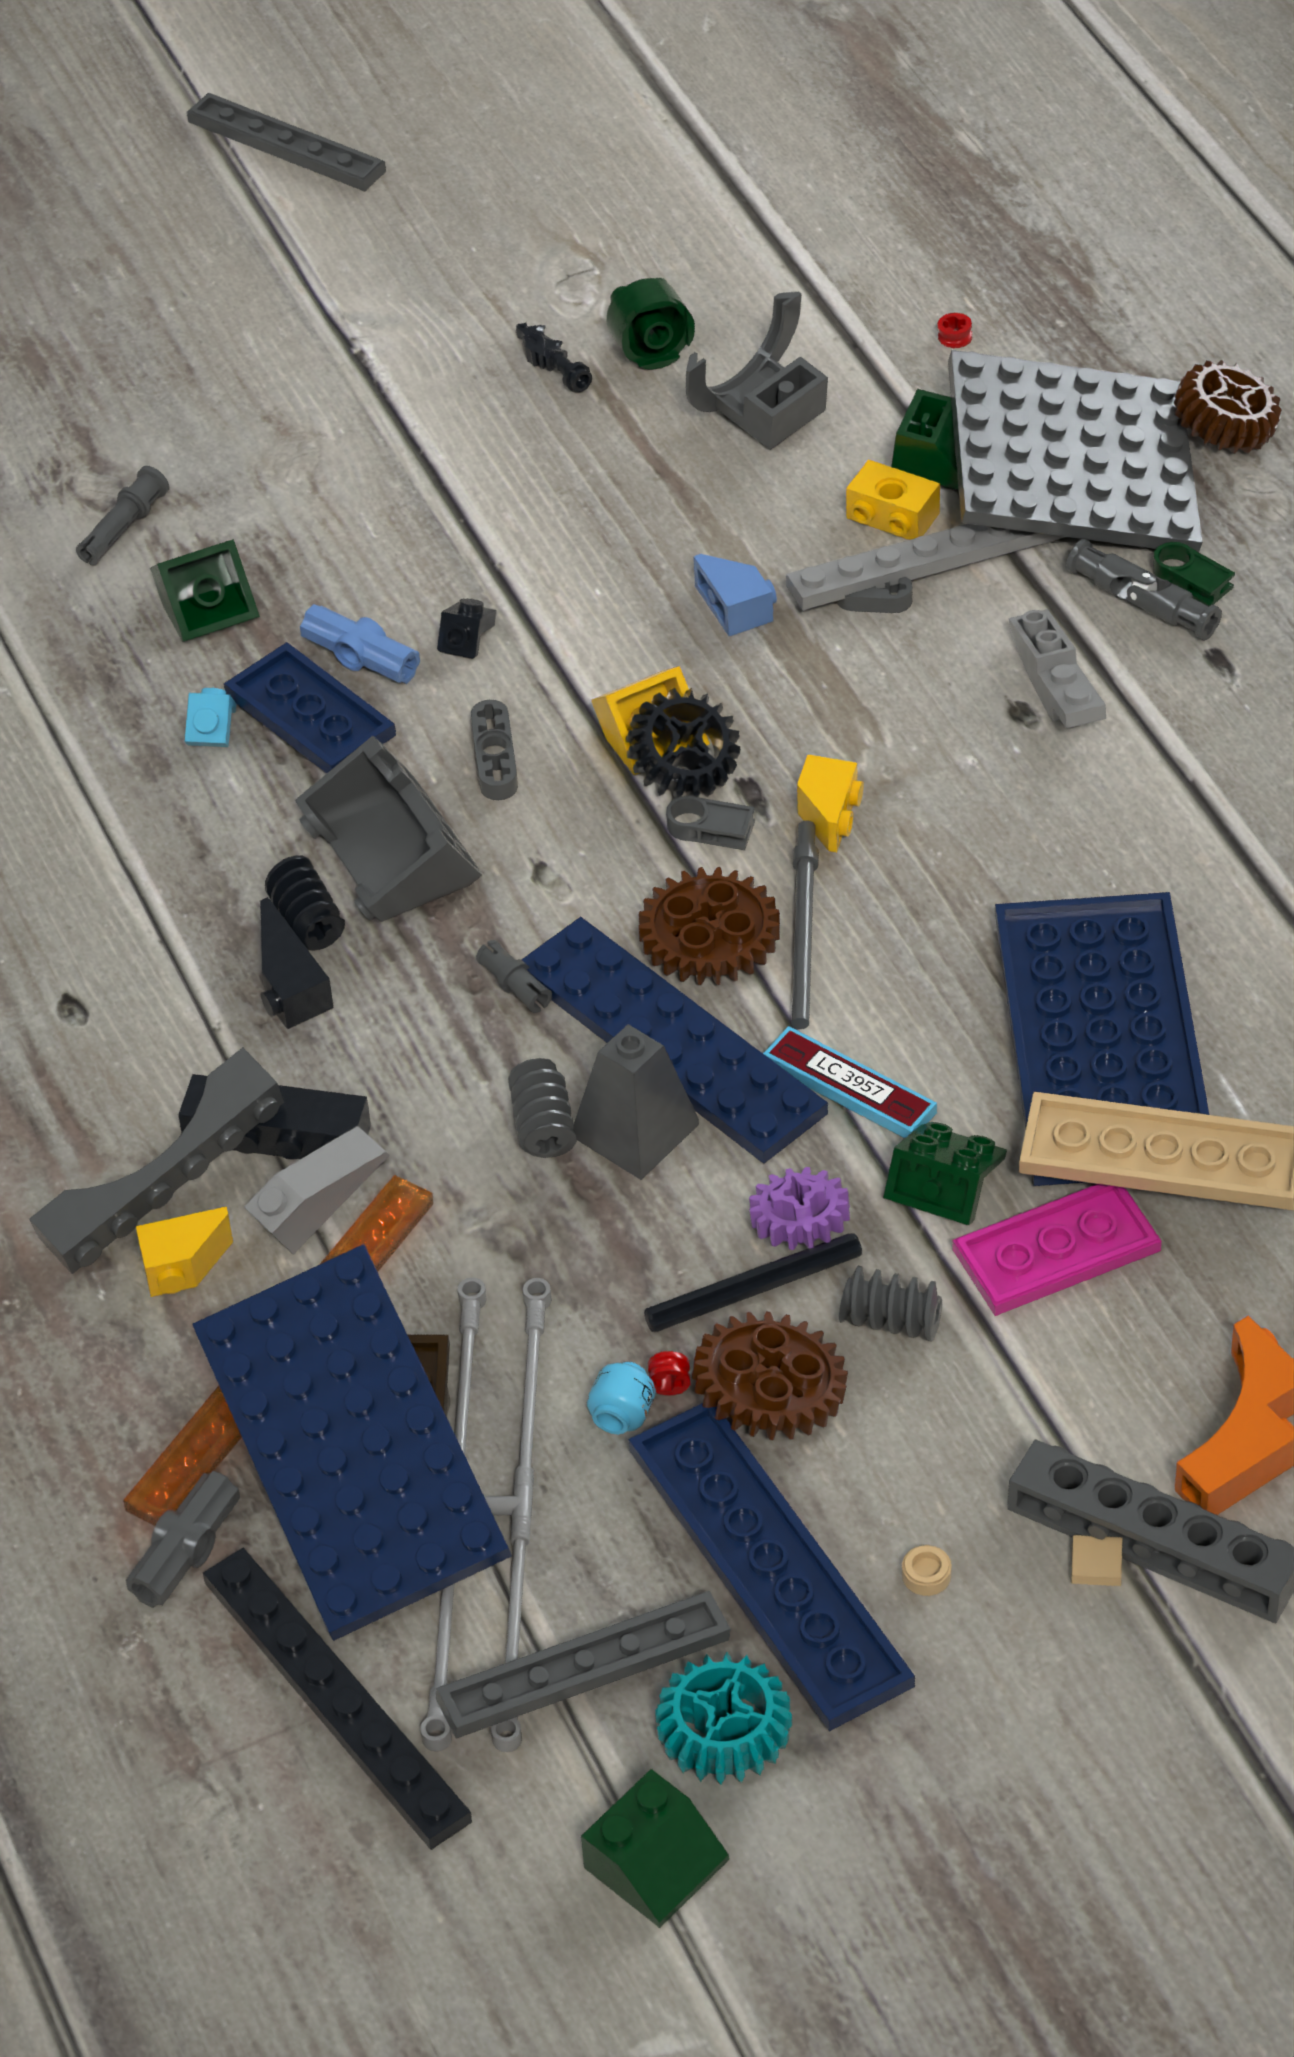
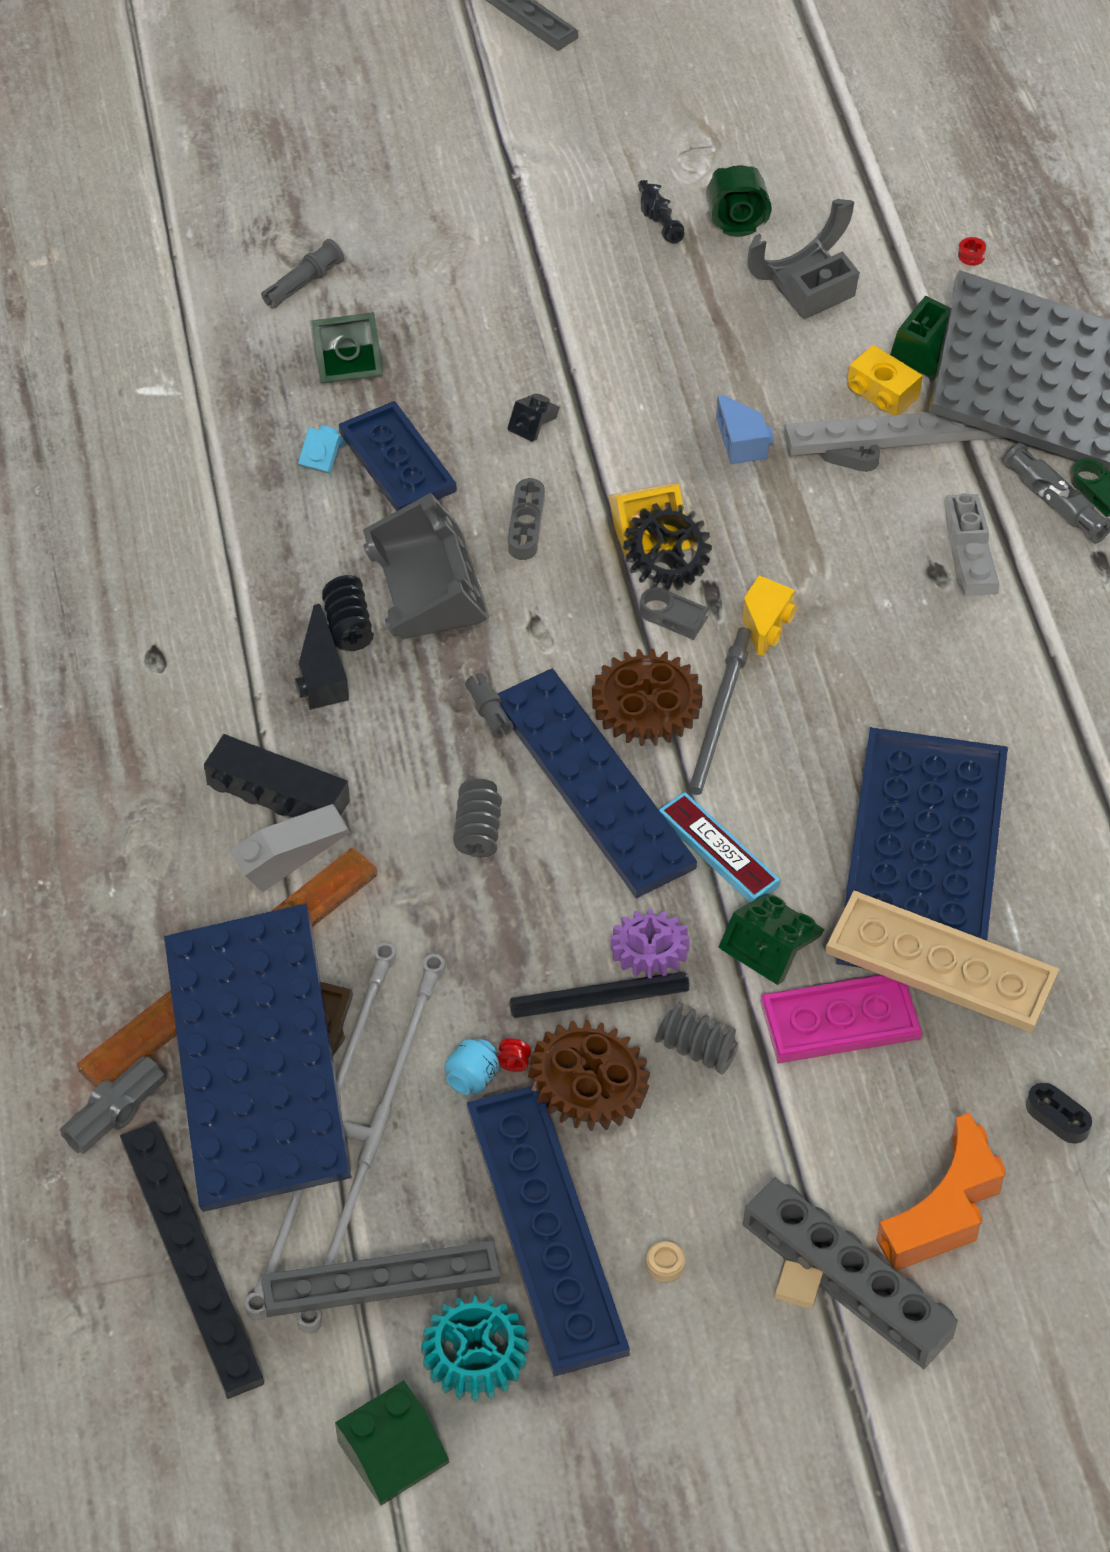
camera: 10 degrees right, 5 degrees up
dark grey arch [29,1047,285,1274] -> none
yellow slope [136,1206,233,1297] -> none
medium blue piece [300,604,420,684] -> none
dark grey slope [573,1024,699,1180] -> none

